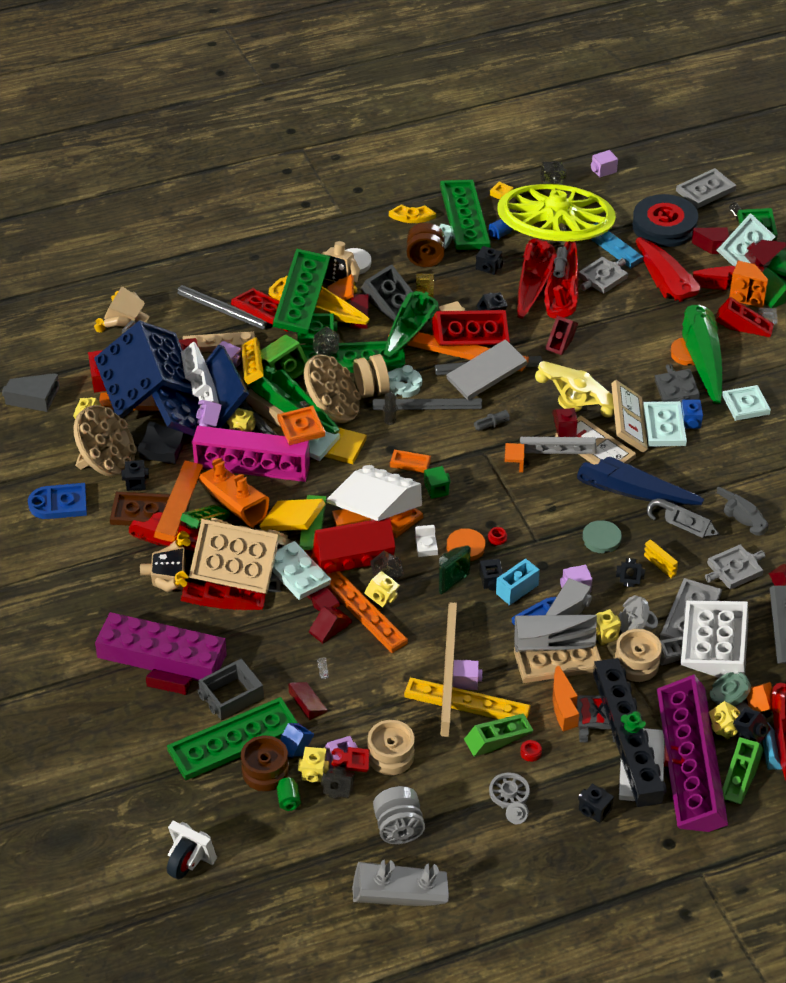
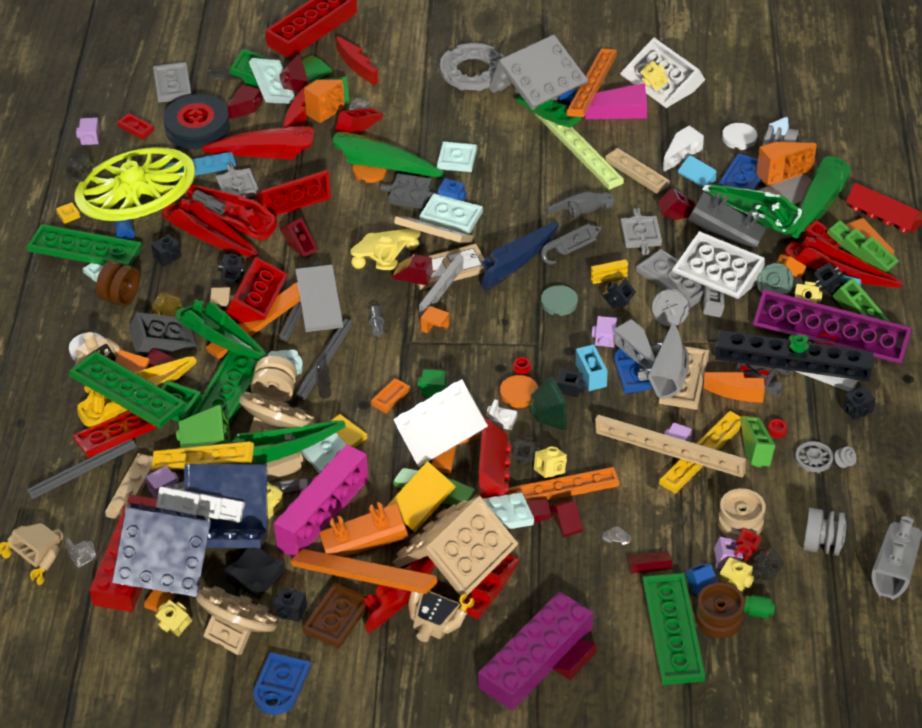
camera: 65 degrees left, 0 degrees up
dark grey slope [2,373,60,412] -> none
white plate [167,821,217,880] -> none
green plate [180,504,231,529] -> none
lavender brick [196,400,222,427] -> none
dark grey window [198,659,264,720] -> none
orange tile [277,406,325,445] -> none
clear smoke brick [313,326,340,357] -> none
yellow tile [389,204,436,223] -> none
light yellow brick [596,609,621,646] -> none
tan wheel [615,629,662,682] -> none
none -> red plate [117,113,154,140]
none -> red slope [256,170,331,216]

